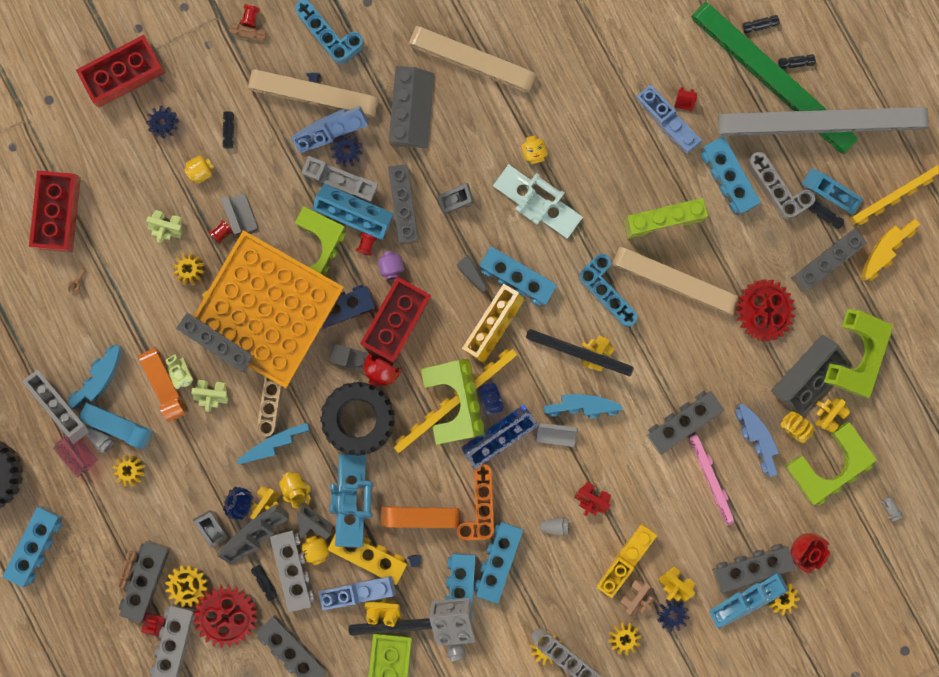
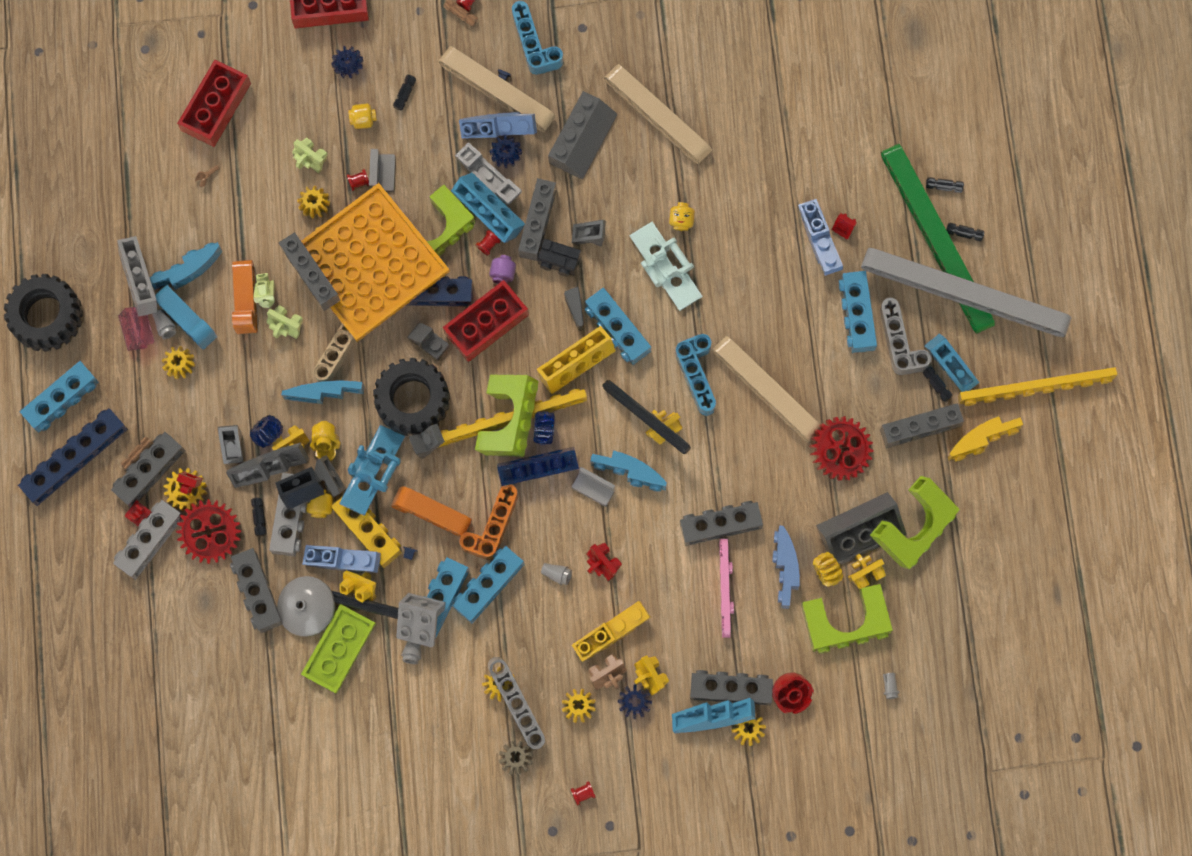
camera: 25 degrees right, 10 degrees down
red cylinder [363,352,402,387] -> none
lime arch [623,198,708,240] -> none
none -> dark blue brick [18,408,128,506]
none -> red tile [176,471,203,495]
none -> black brick [275,467,325,510]
none -> light grey dish [277,576,335,637]
none -> dark grey slope [409,424,445,459]
none -> black brick [537,239,582,277]

